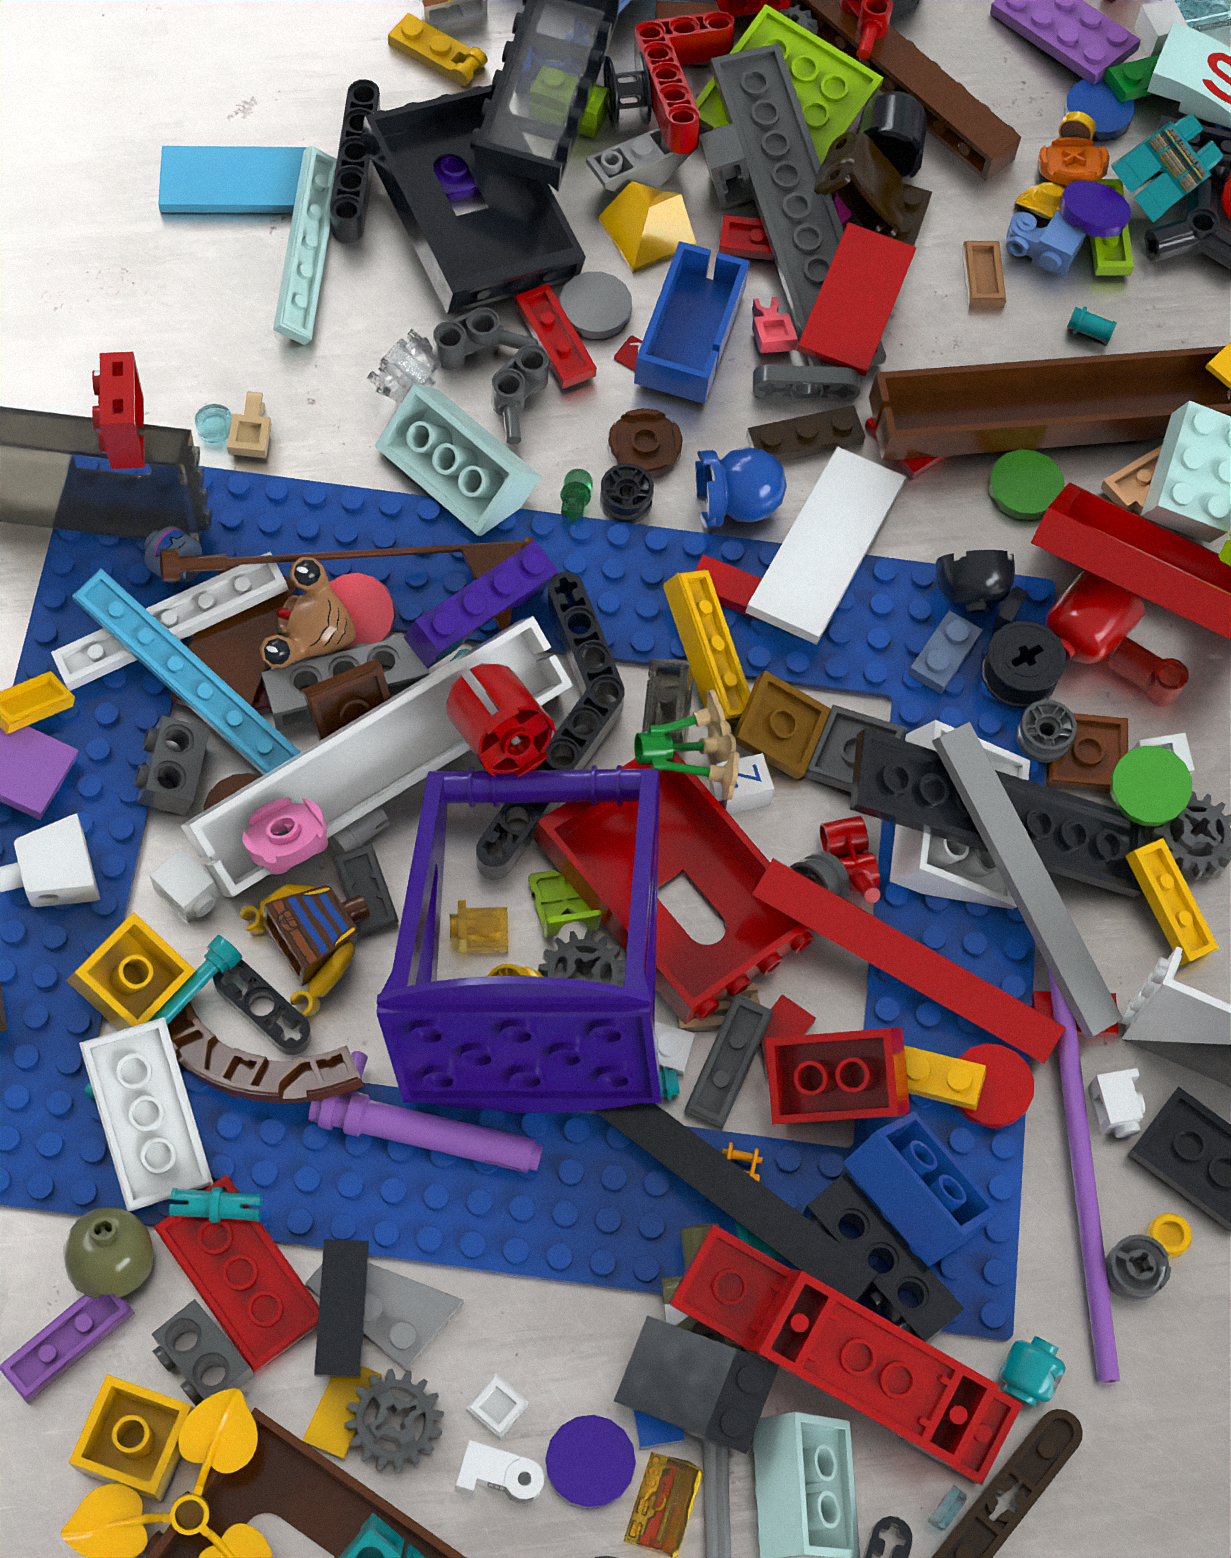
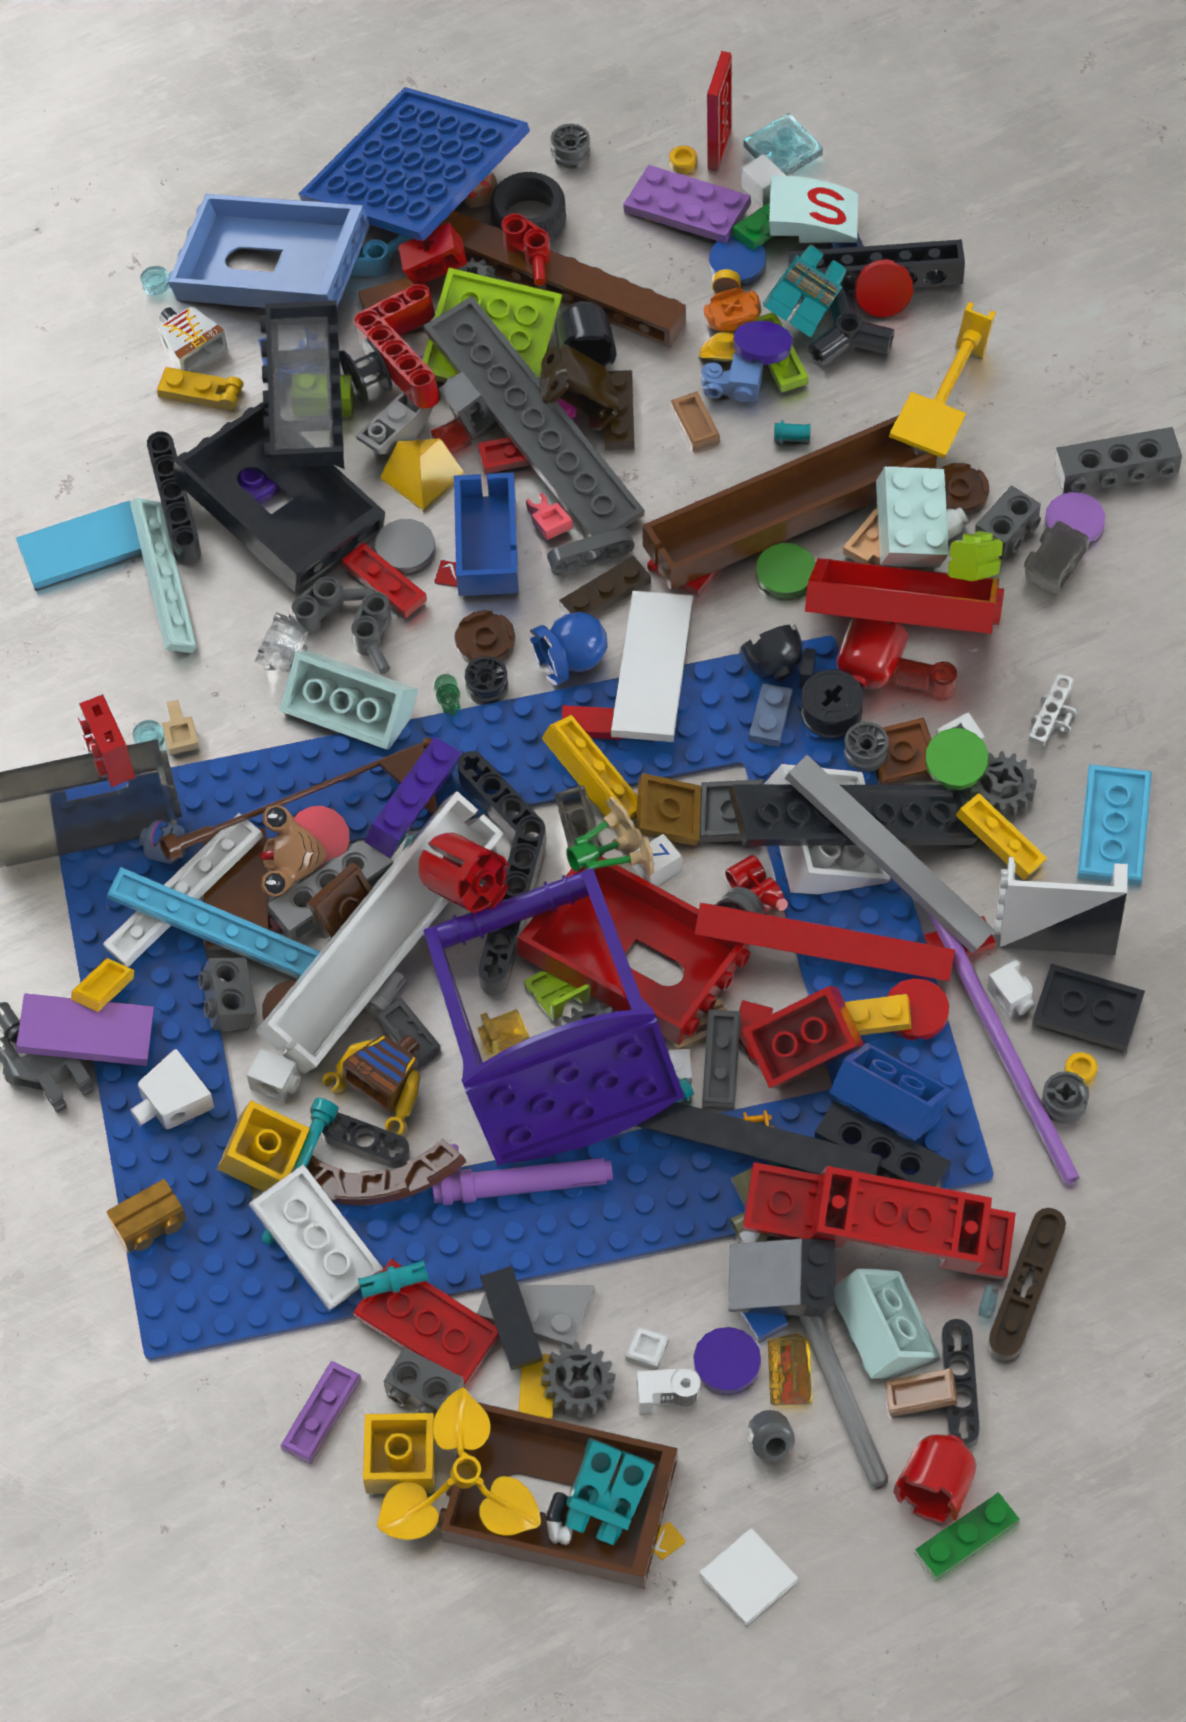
camera: 10 degrees left, 5 degrees down
olive cylinder [63,1206,154,1299] -> none
bright pink plate [242,798,328,875] -> none
red tile [796,222,917,377] -> none
teal head [999,1336,1066,1407] -> none
none -> clear red tile [431,418,472,454]

